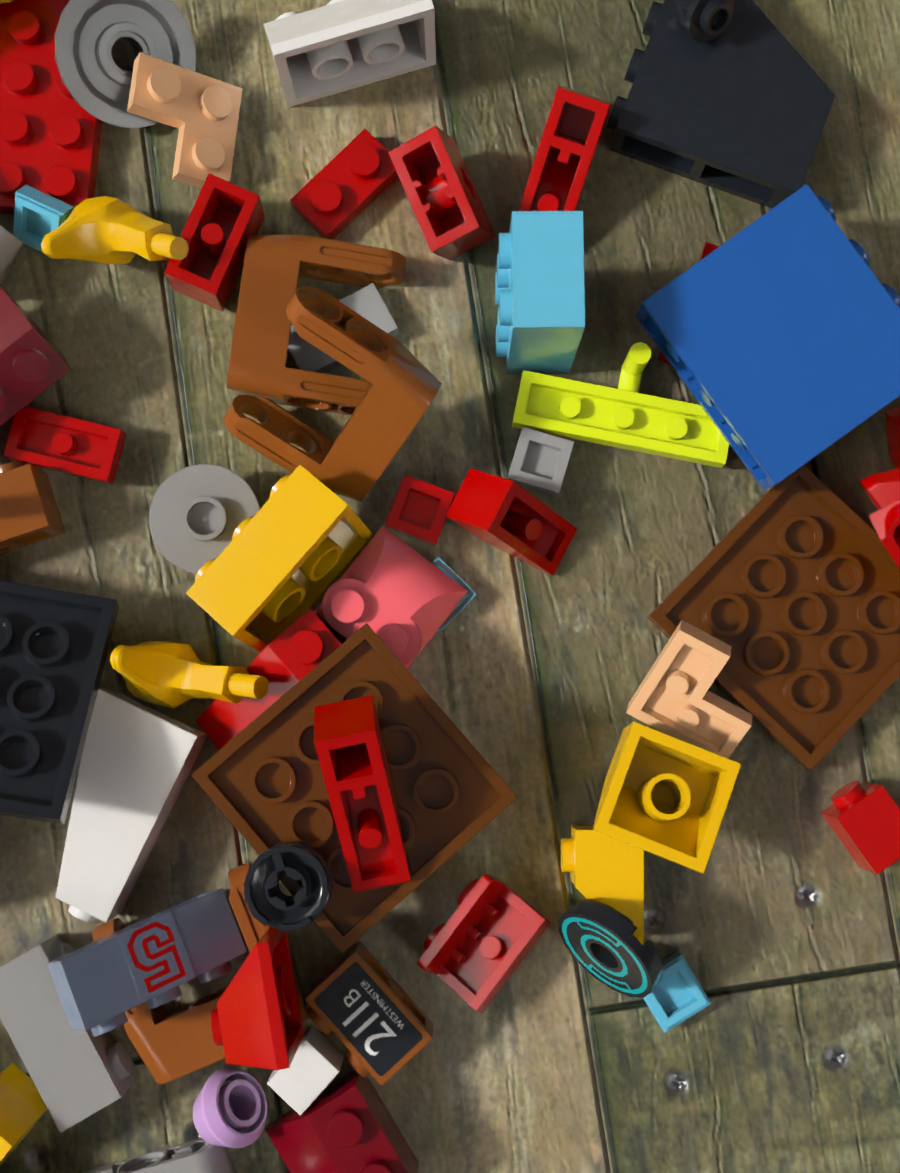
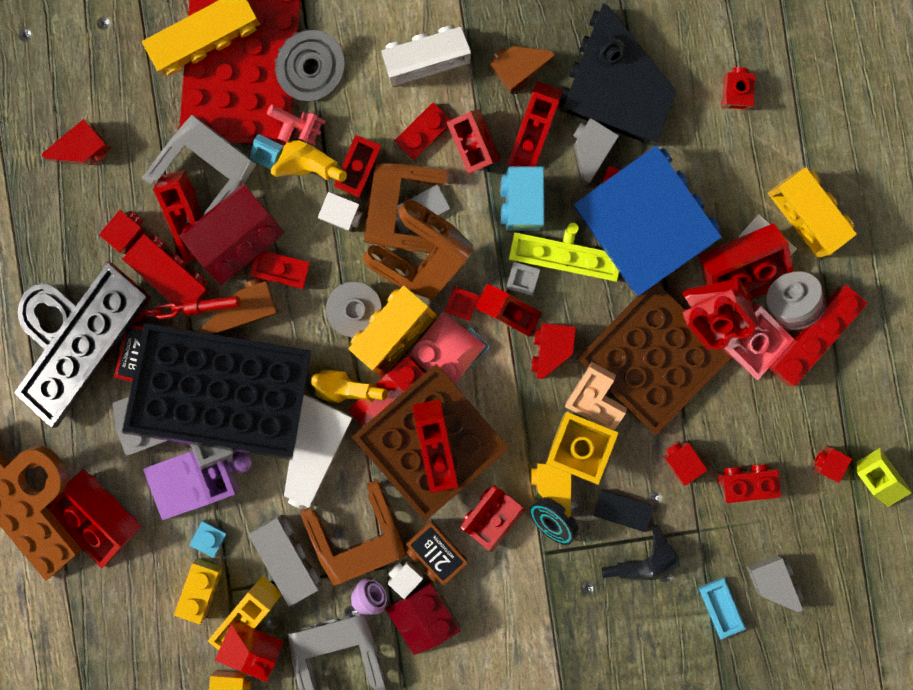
camera: 10 degrees left, 5 degrees up
sand blue brick [47,888,247,1036] -> none
light nougat plate [127,52,243,189] -> none
red slope [211,926,304,1070] -> none
black wheel [244,840,333,932] -> none
medium azure tile [643,951,712,1033] -> none
none -> coral arm [267,105,326,147]
none -> white brick [318,192,363,232]
none -> dark orange slope [490,46,555,93]
none -> red slope [531,323,576,379]
none -> light grey slope [573,118,618,185]
none -> black tile [593,489,654,533]
none -> black animal [602,525,680,580]

